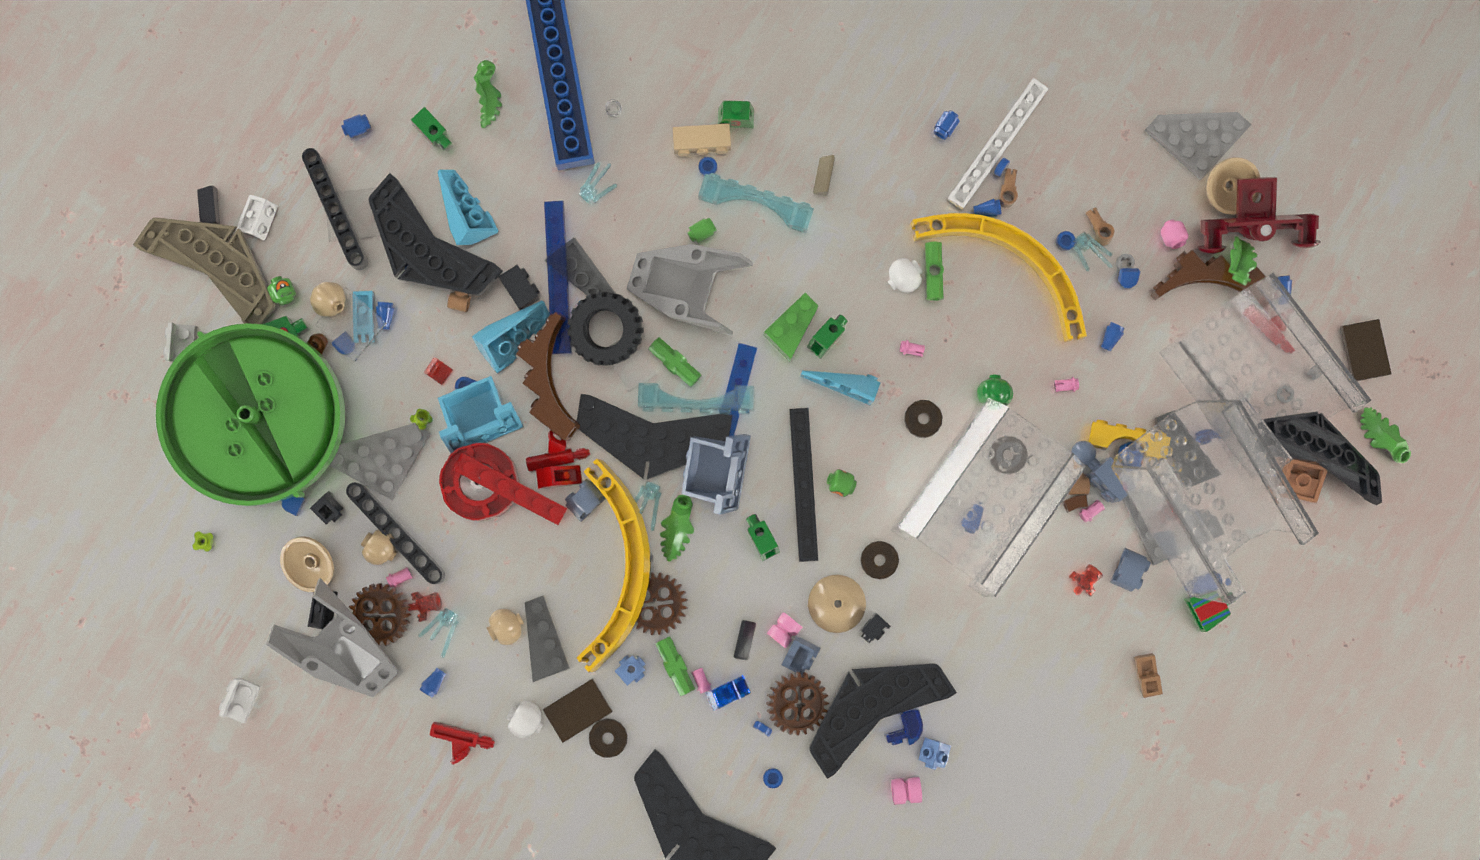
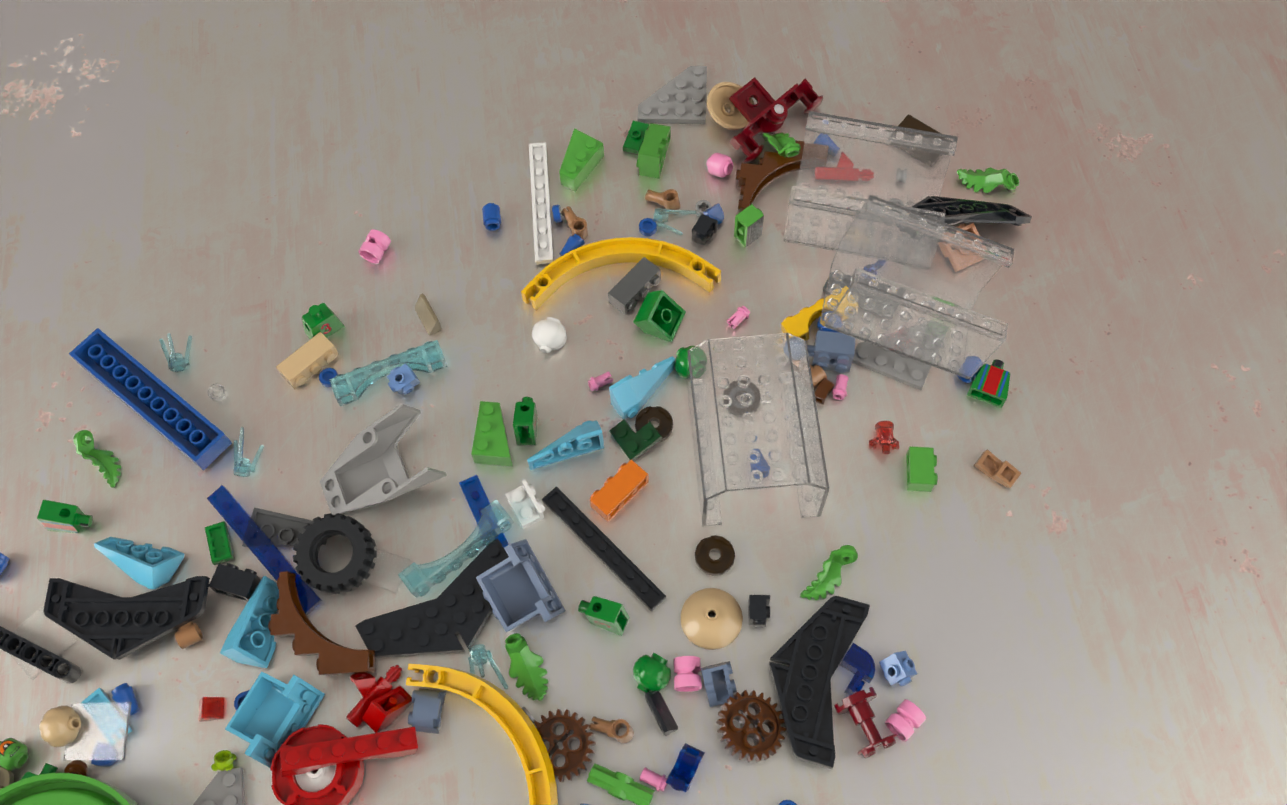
camera: 30 degrees left, 20 degrees down
bright green piece [648,337,702,387] -> none
bright green brick [687,218,717,244] -> none
blue tile [753,721,772,737] -> none
bright green head [827,469,857,497] -> none
bright green piece [925,241,944,301] -> none
blue cone [1101,322,1125,352] -> none
sand blue cylinder [1110,548,1151,592] -> none
none -> clear light blue plant [159,333,192,372]
none -> green plate [205,521,234,566]
none -> bright pink wheel [358,229,391,264]
none -> medium blue brick [387,363,420,395]
none -> white bracket [505,480,545,529]
none -> bright green wedge [559,128,604,192]
none -> orange brick [590,460,649,522]
none -> medium nougat pin [590,717,634,743]
none -> dark grey brick [608,257,661,314]
none -> medium azure wedge [609,356,675,420]
none -> dark green plate [609,419,663,461]
none -> green plate [623,121,649,154]
none -> green slope [633,290,686,342]
none -> green plant [633,653,671,693]
none -> bright green wedge [636,123,671,178]
none -> black brick [692,214,718,245]
none -> bright green brick [734,204,764,247]
none -> bright green plant [800,545,858,600]
none -> dark red piece [834,687,898,758]
none -> bright green brick [906,446,938,492]

